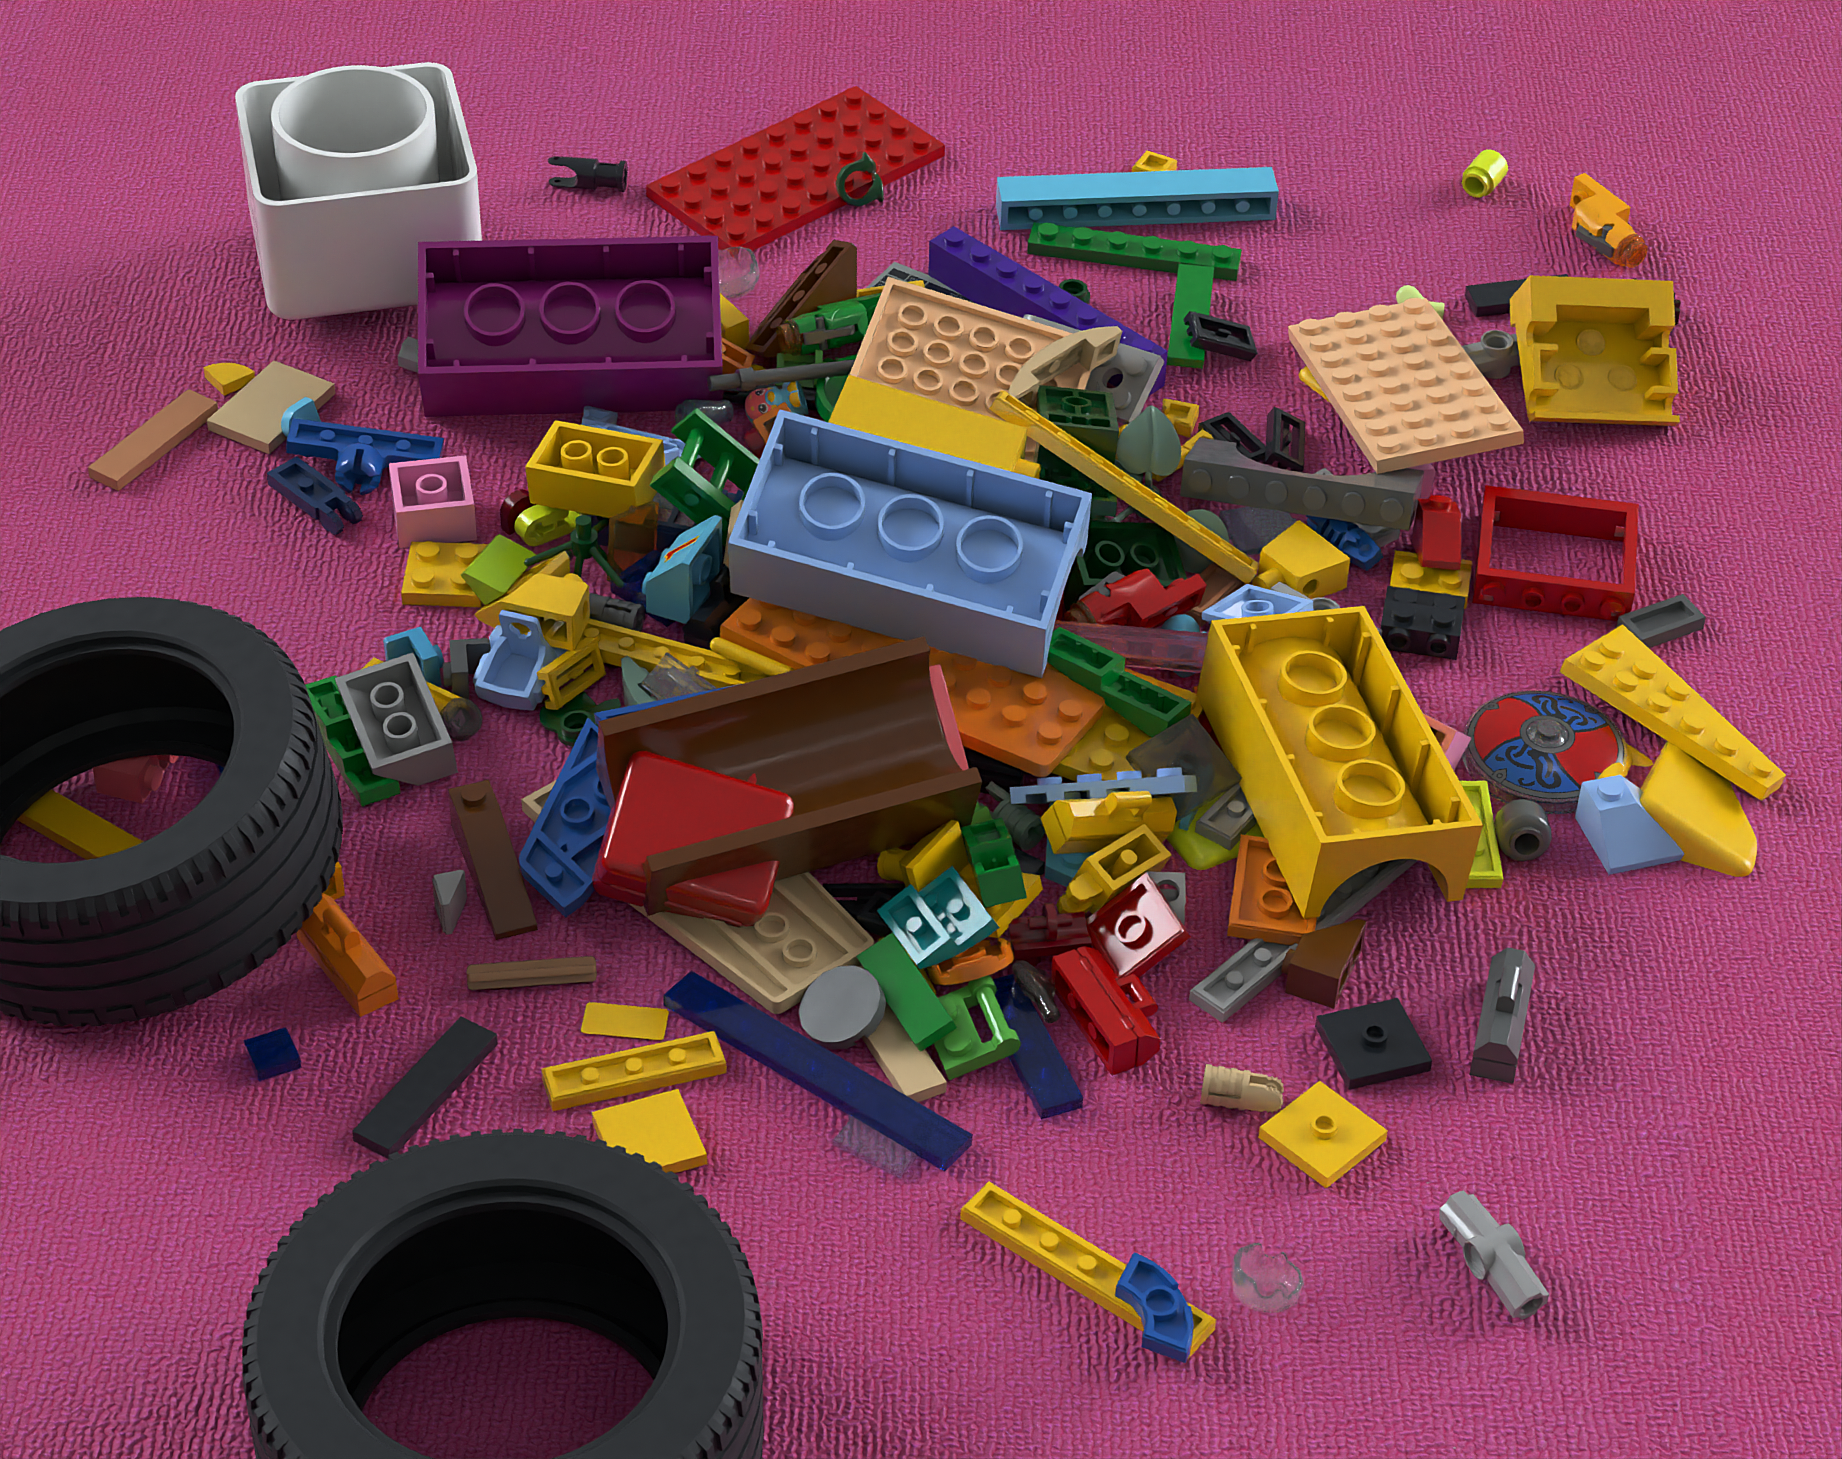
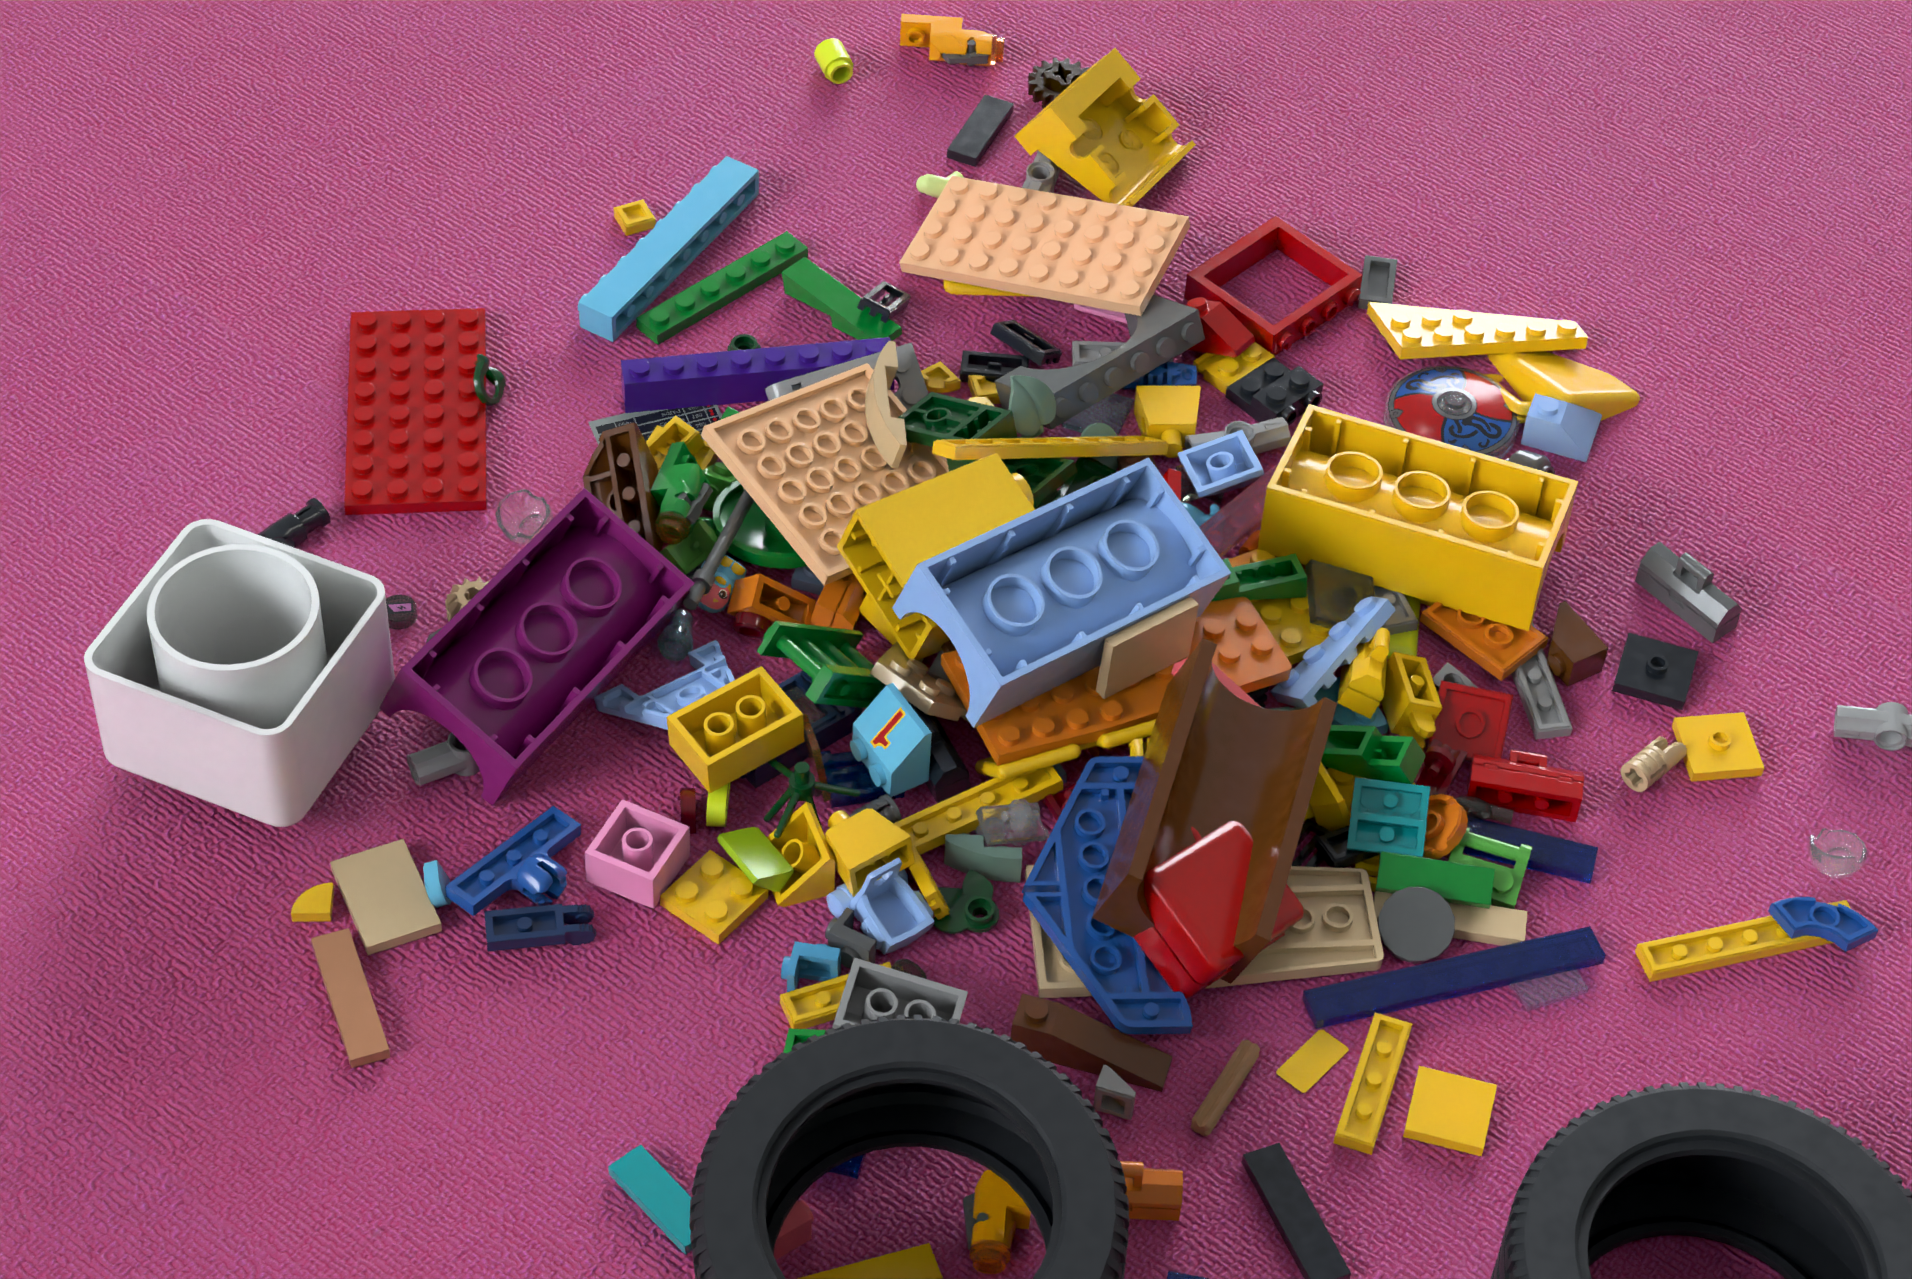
camera: 55 degrees left, 5 degrees up
none -> tan tile [1096,596,1199,699]

